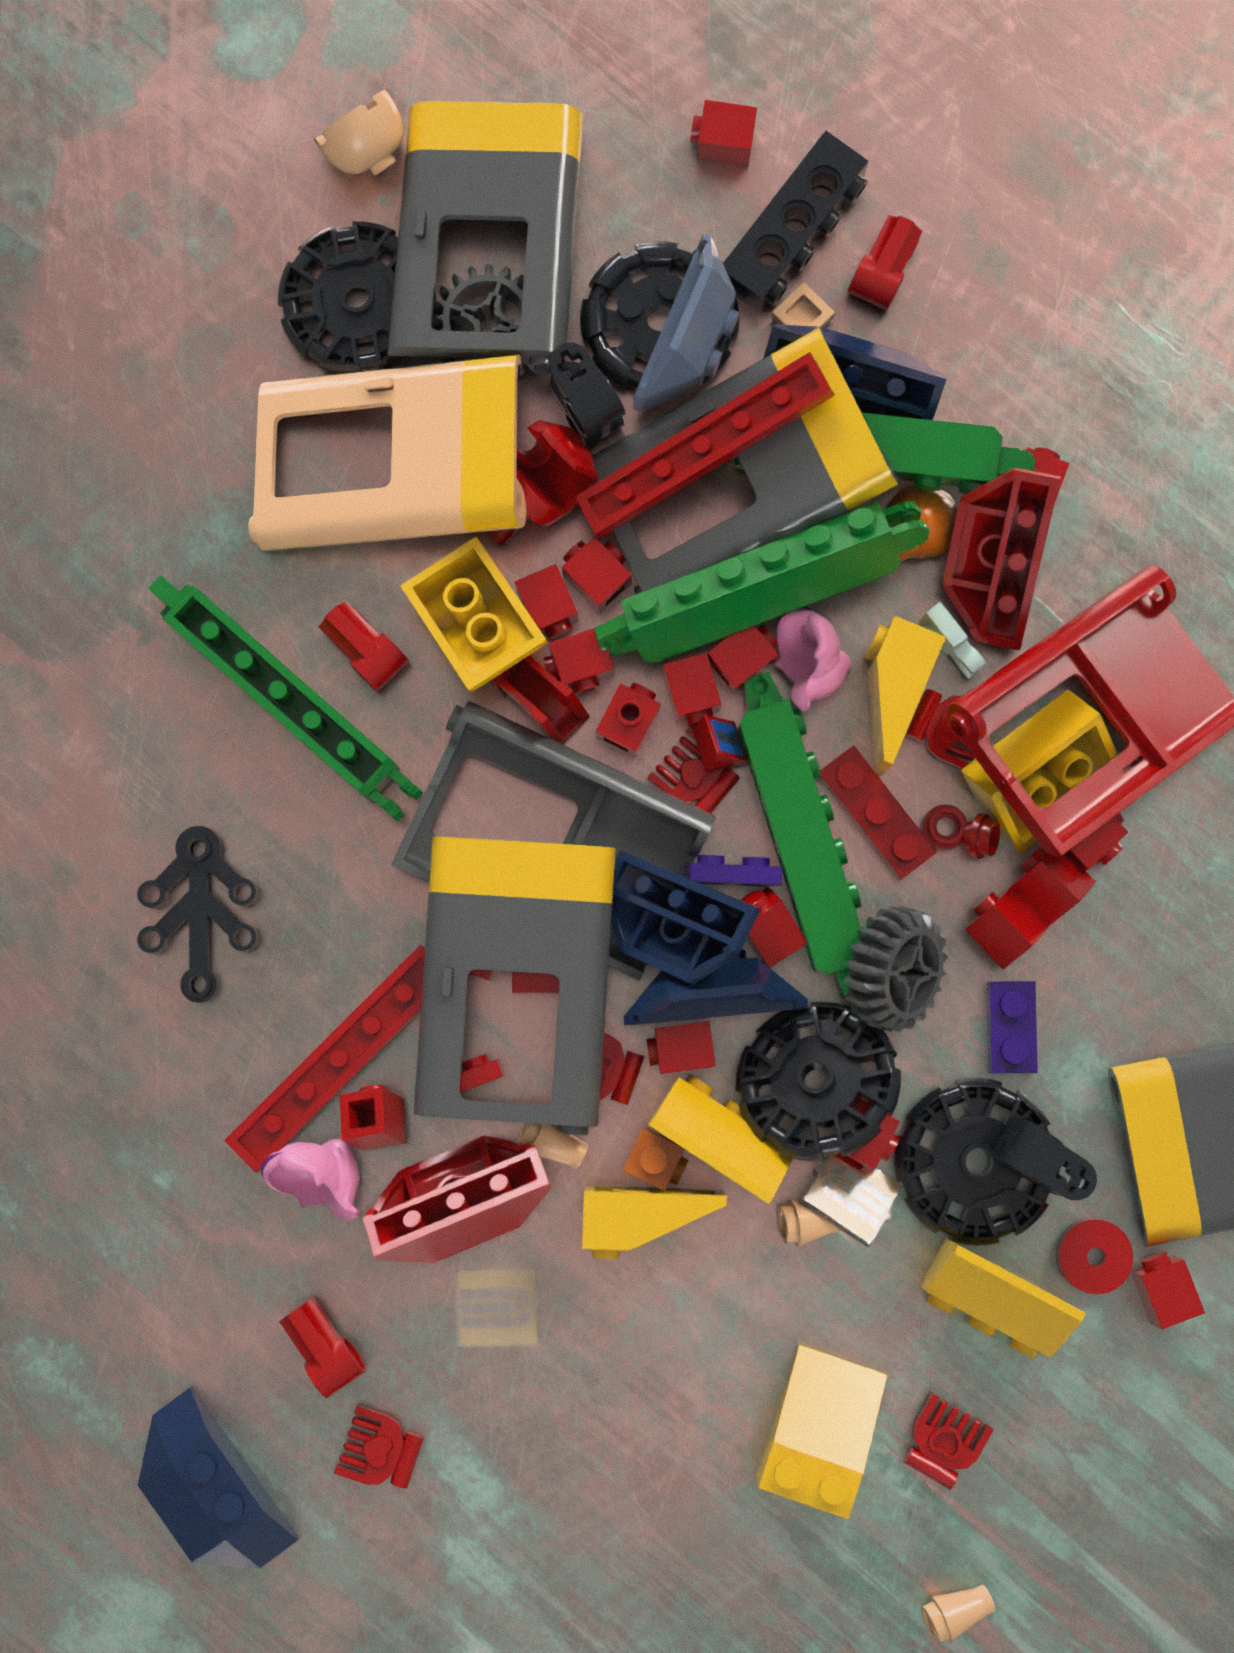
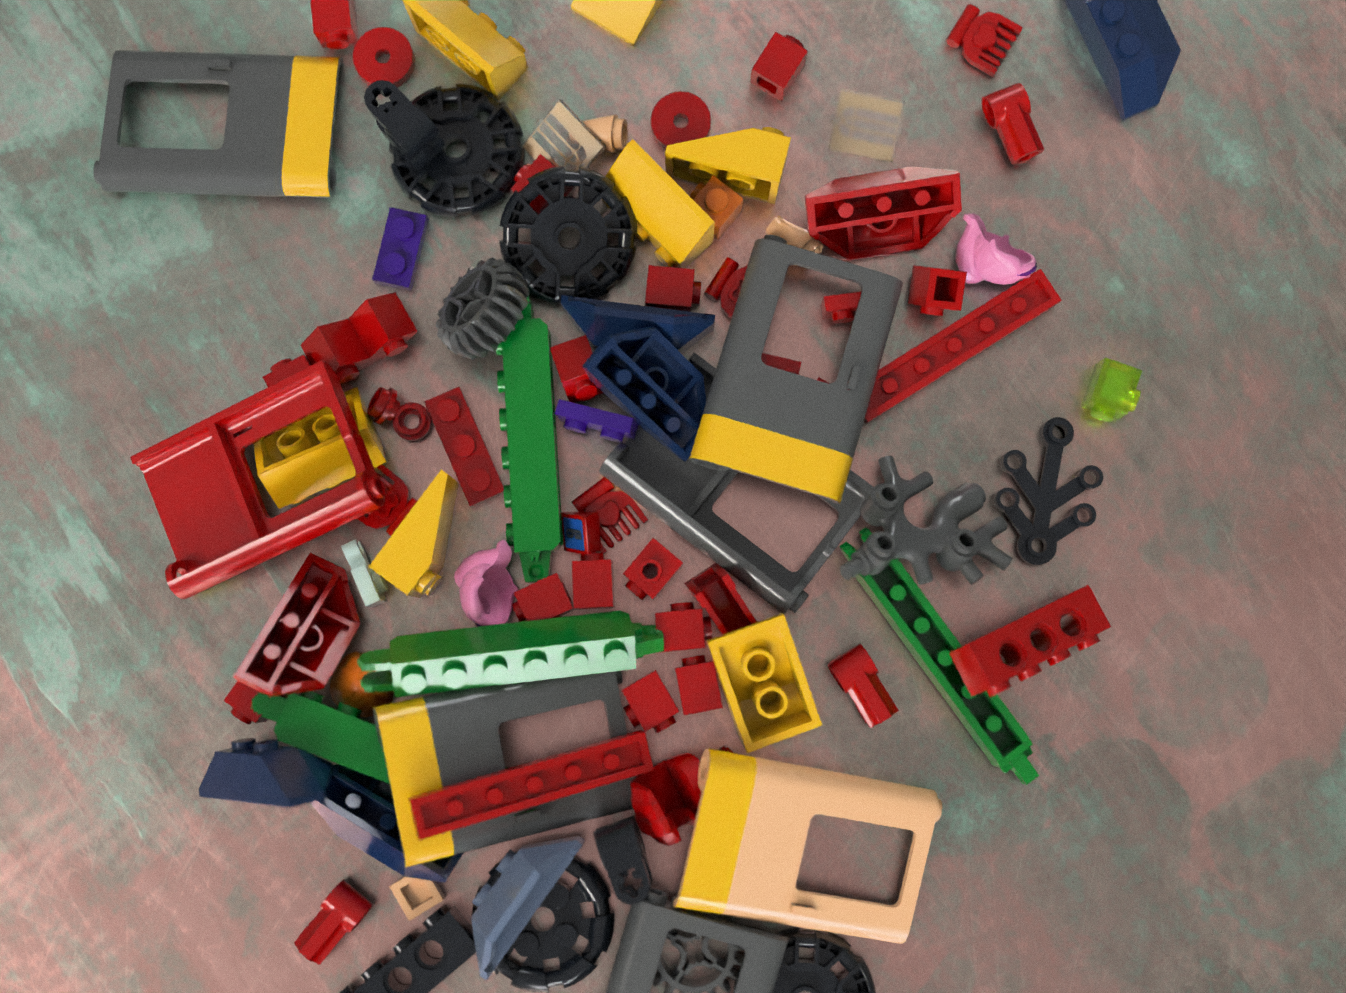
camera: 165 degrees left, 0 degrees up
none -> dark blue wedge [199,738,333,808]
none -> red piece [651,91,711,150]
none -> red brick [750,31,808,102]
none -> dark grey plant [840,456,1013,585]
none -> red brick [949,584,1111,697]
none -> clear neon green brick [1081,357,1142,422]

